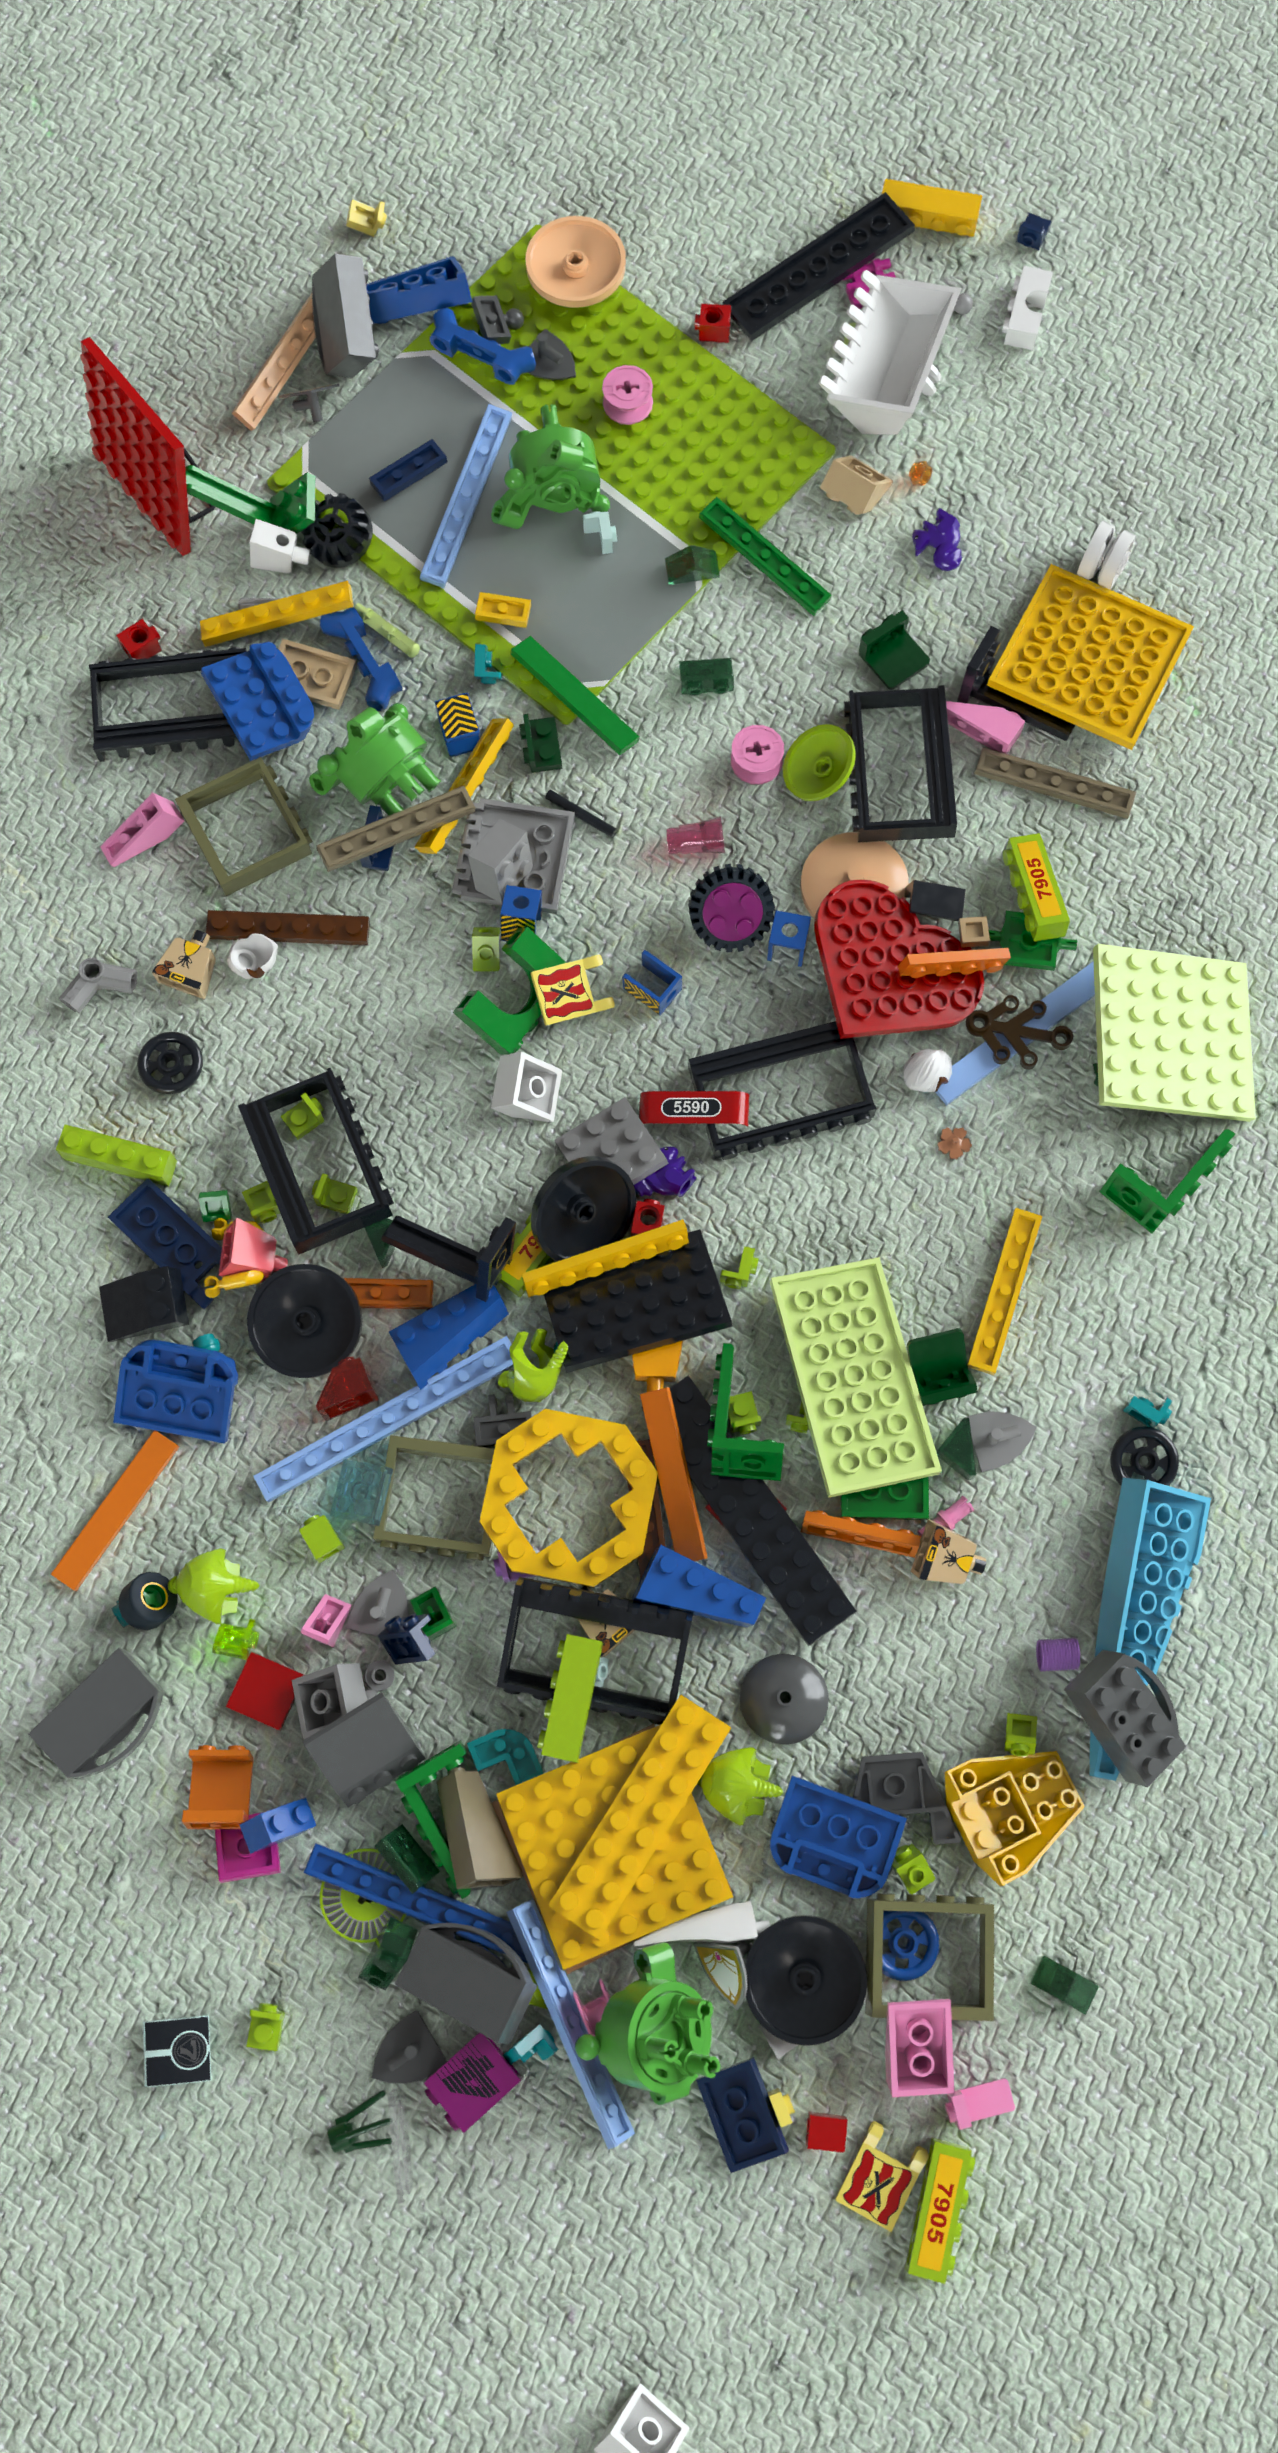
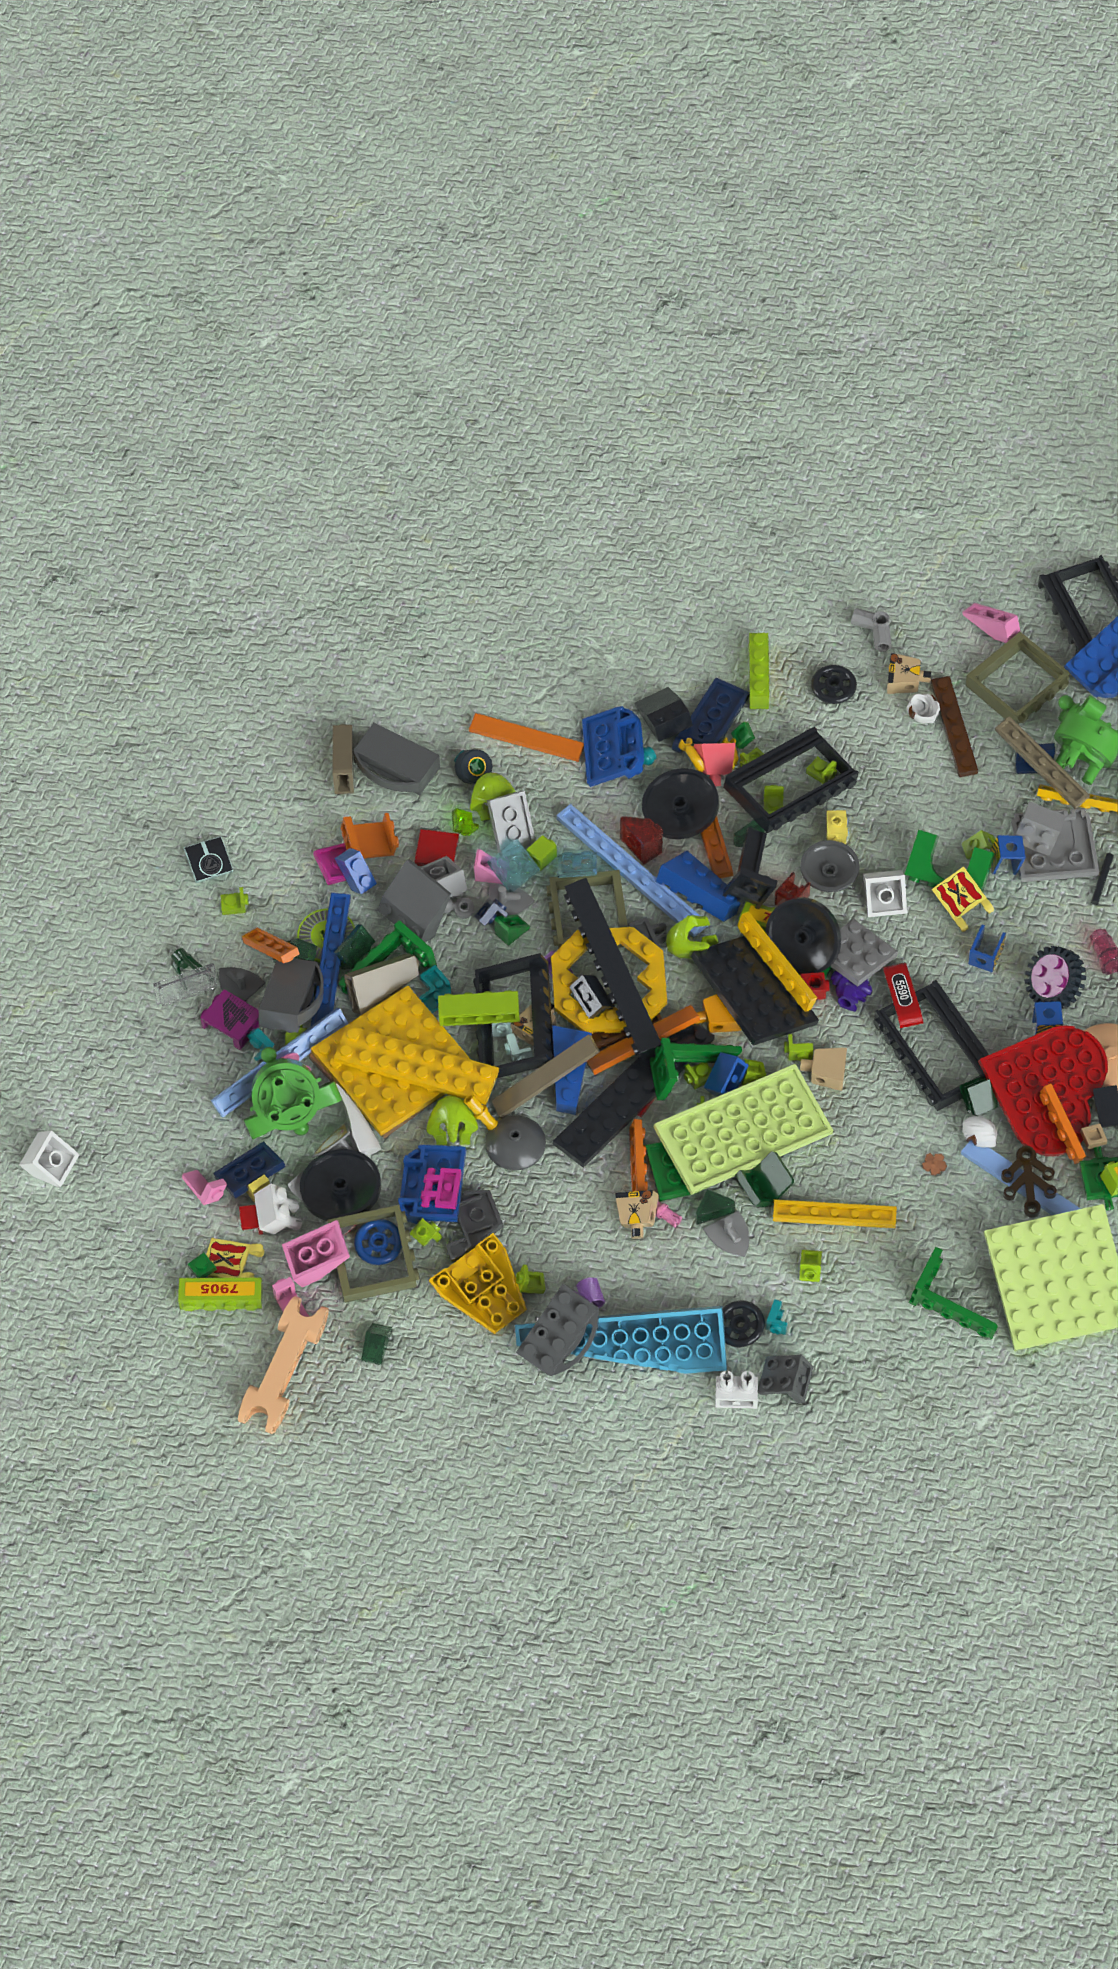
camera: 75 degrees right, 15 degrees down
none -> bright pink bracket [182,1170,227,1205]
none -> green plate [187,1252,217,1278]
none -> light nougat piece [238,1296,329,1434]
none -> orange plate [241,927,299,963]
none -> white brick [254,1184,302,1235]
none -> dark tan slope [333,724,354,794]
none -> dark pink plate [421,1168,462,1209]
none -> yellow pin [464,1094,498,1130]
none -> plate [487,790,536,857]
none -> clear light blue plate [487,839,540,892]
none -> dark tan tile [491,1034,600,1118]
none -> light aqua bracket [504,1033,532,1062]
none -> black brick [563,877,661,1060]
none -> black panel [570,975,615,1019]
none -> blue brick [704,1052,749,1097]
none -> white brick [715,1371,758,1409]
none -> lime bracket [741,1058,766,1086]
none -> dark grey bracket [758,1354,814,1404]
none -> clear red piece [775,872,811,905]
none -> lime bracket [799,1250,822,1282]
none -> tan torso [800,1048,847,1091]
none -> dark grey dish [801,840,860,892]
none -> light yellow head [826,810,849,844]
none -> piece [959,1076,998,1116]

